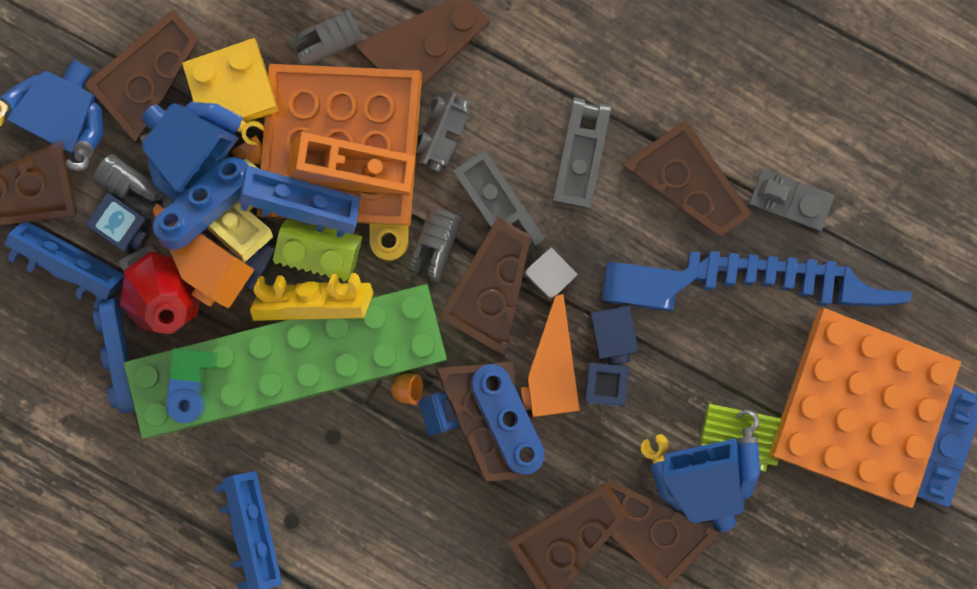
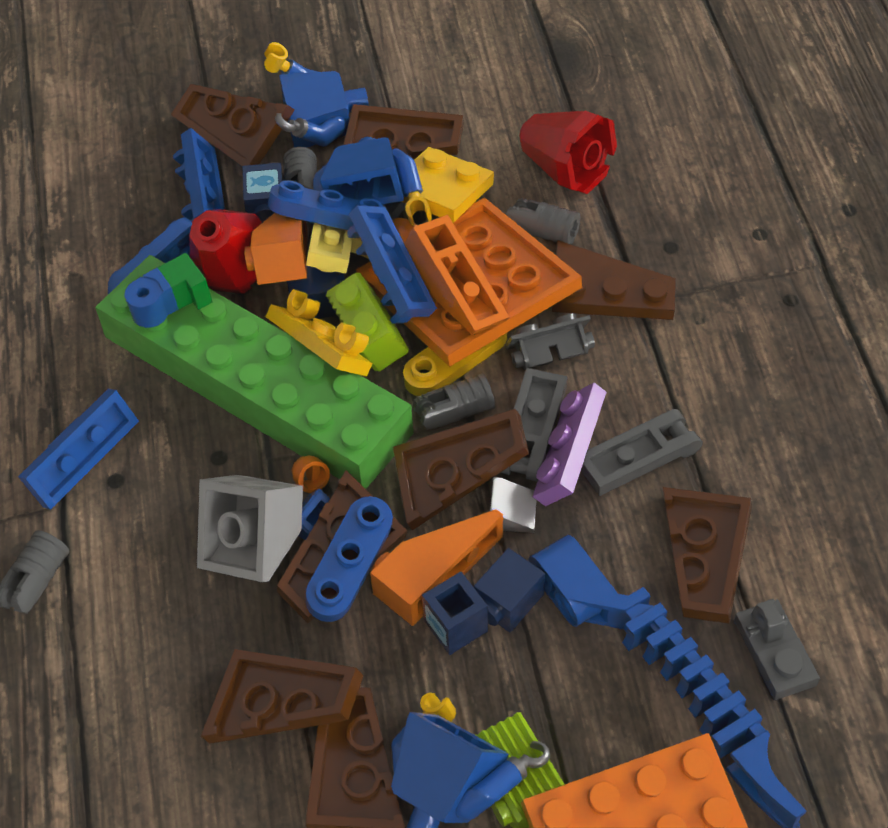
camera: 50 degrees right, 30 degrees down
none -> light grey slope [197,475,303,582]
none -> medium lavender plate [532,383,606,506]

